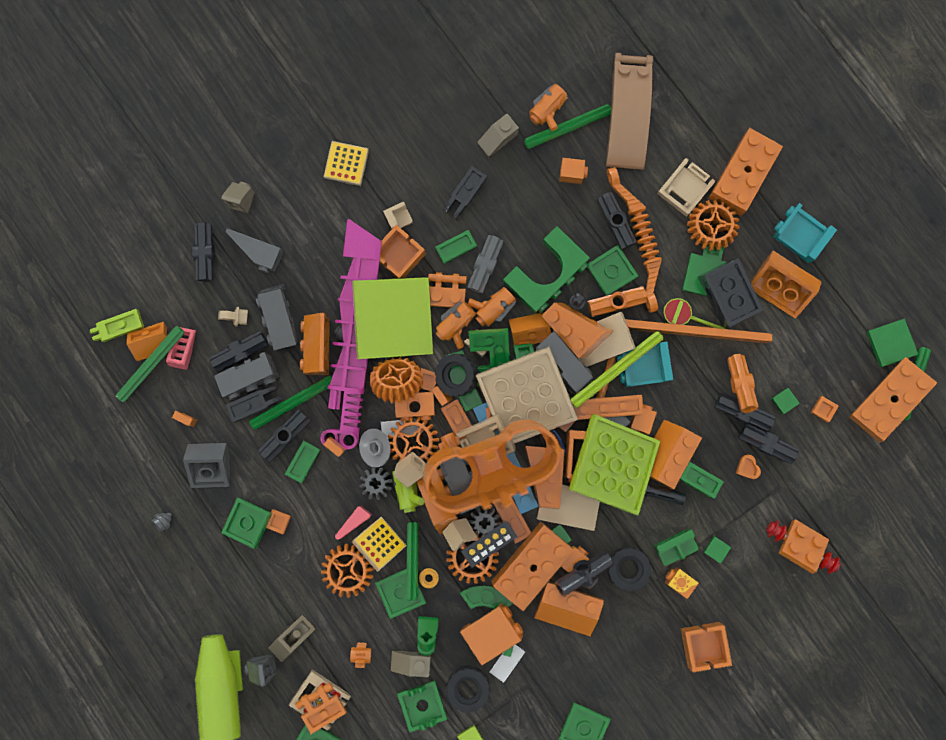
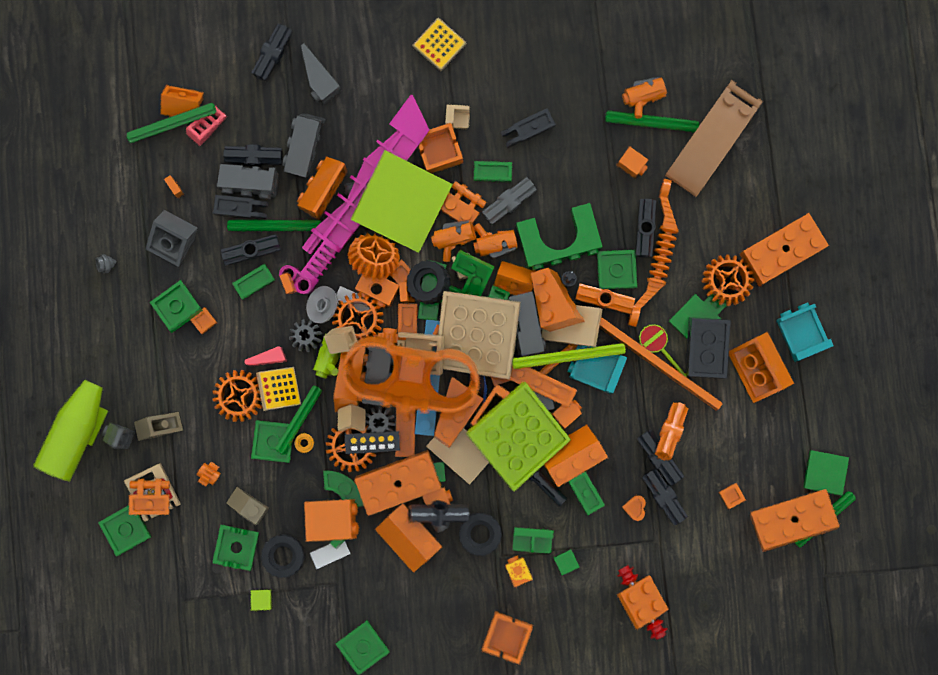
camera: 25 degrees right, 0 degrees up
lime hinge [90,309,144,342] -> none
tan piece [218,307,248,327] -> none
dark tan slope [221,182,255,213] -> none
green piece [417,616,439,656] -> none
dark tan slope [477,114,519,157] -> none
tan container [657,158,715,217] -> none
green tile [771,388,800,414] -> none

